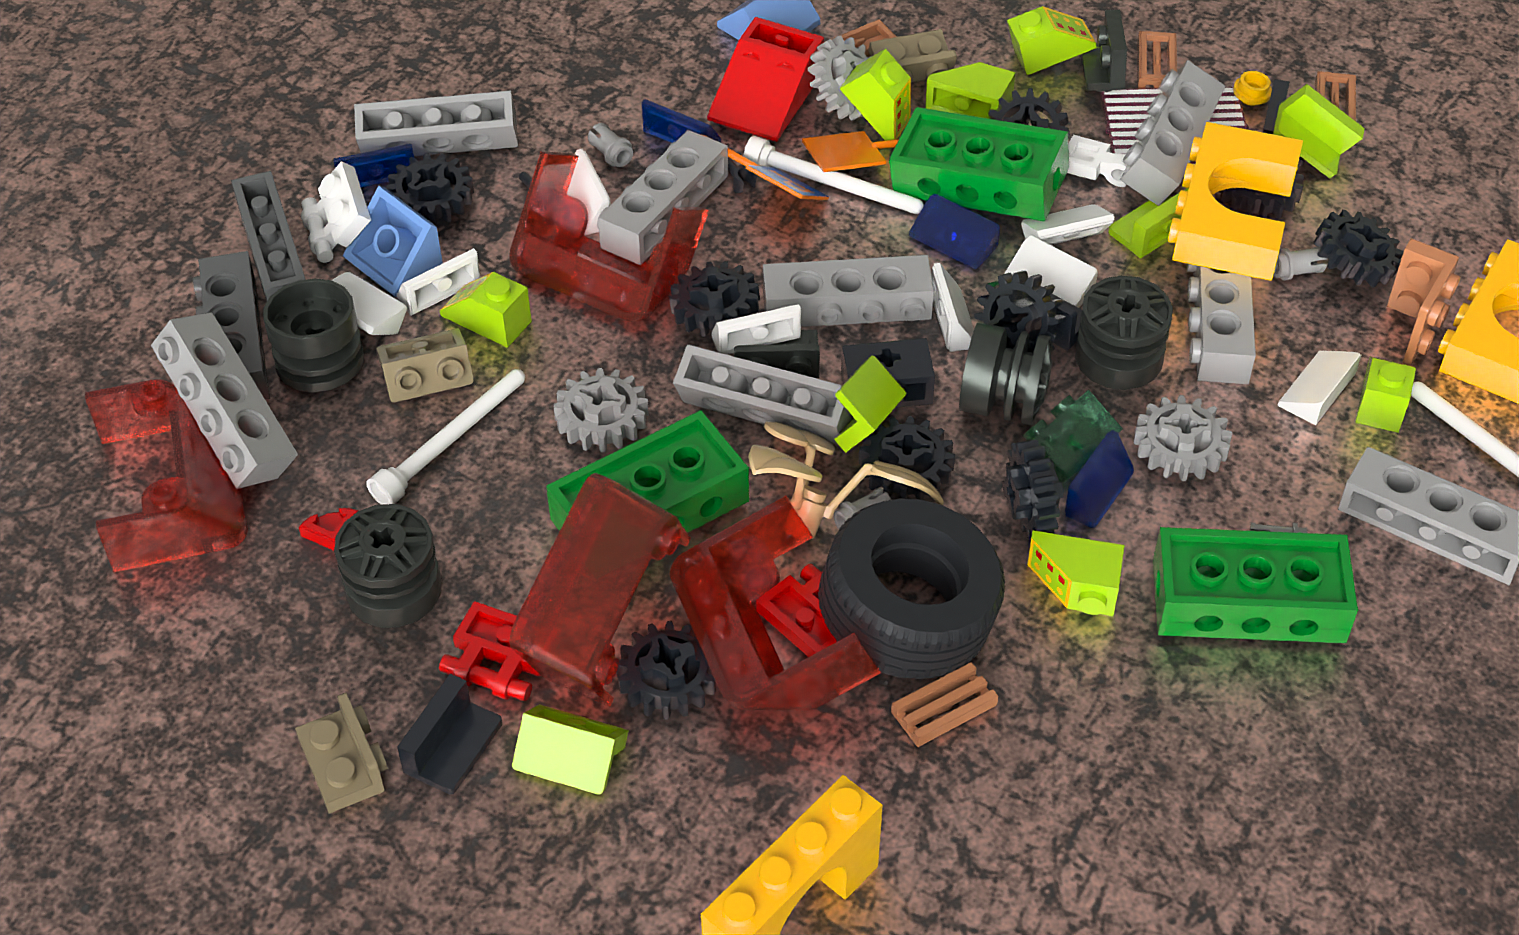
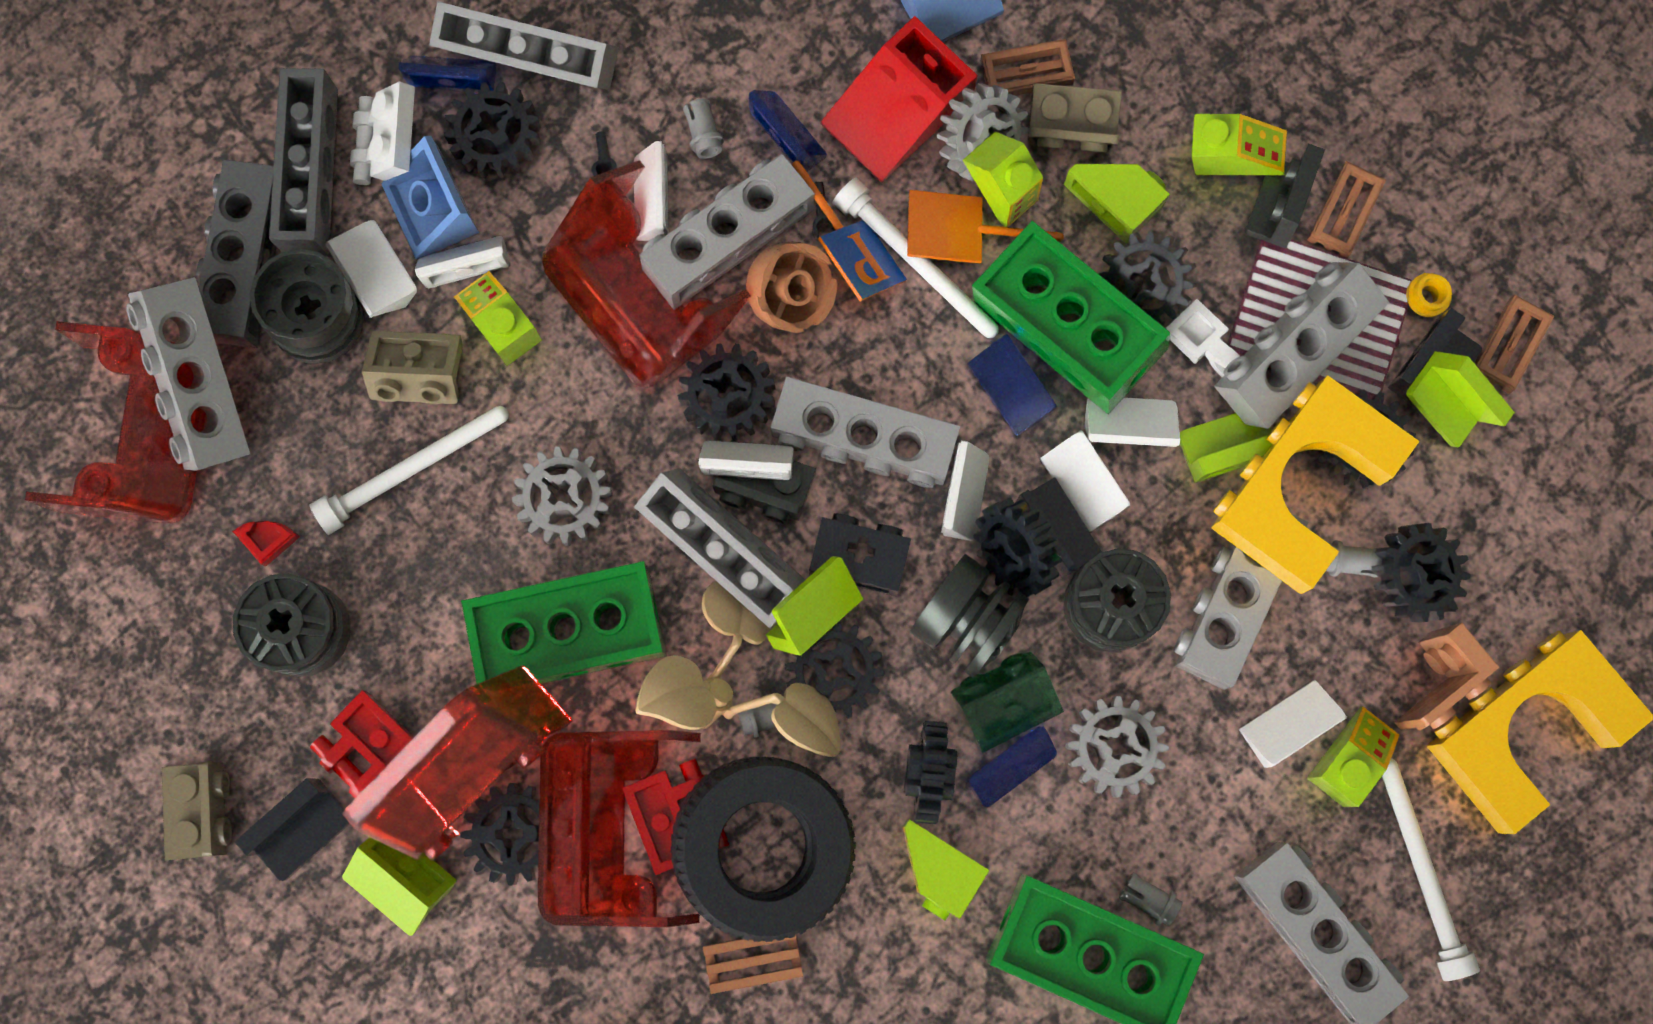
camera: 20 degrees right, 30 degrees up
none -> nougat cylinder [746,241,837,333]

